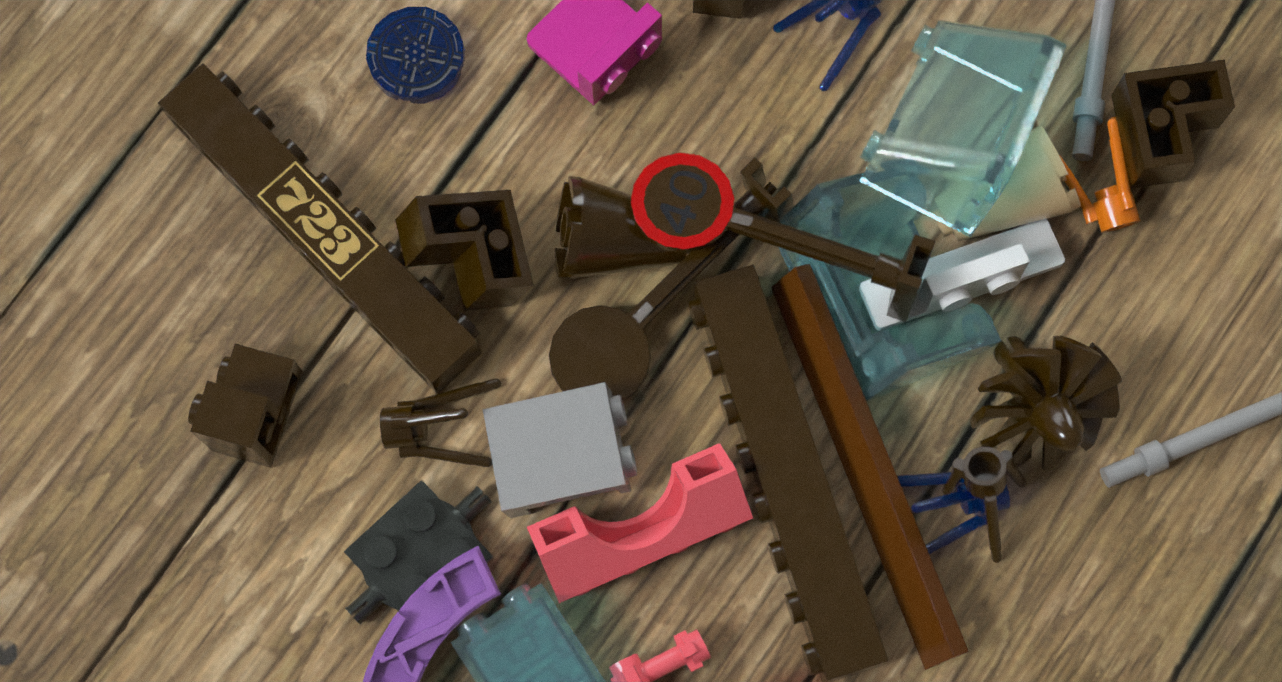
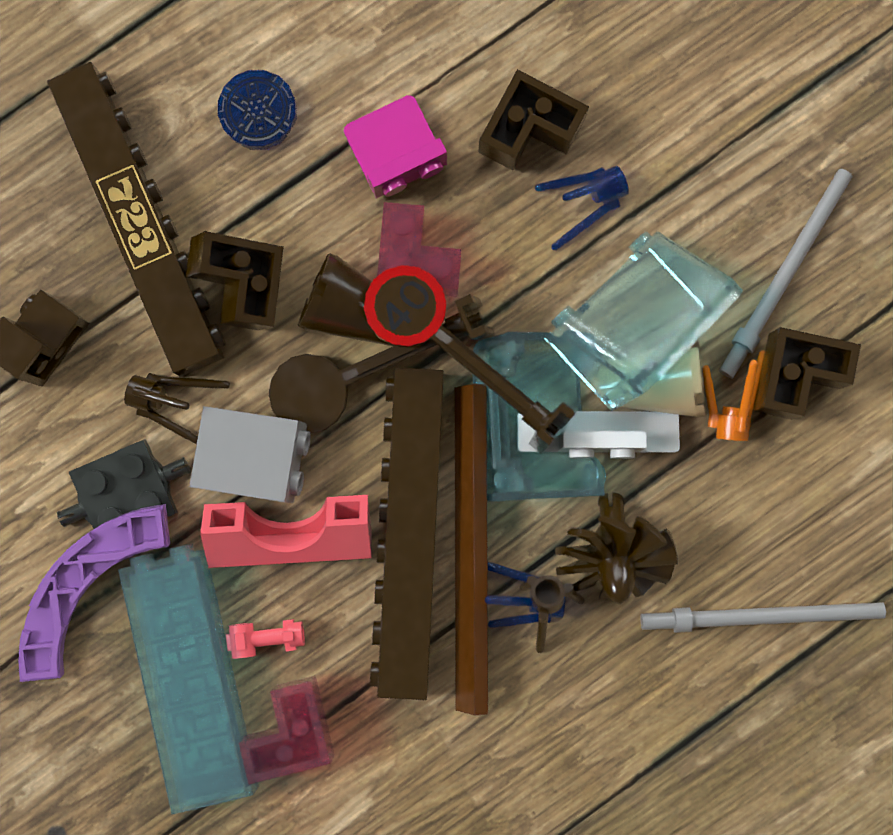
camera: 20 degrees right, 10 degrees up
none -> clear pink brick [377,202,462,297]

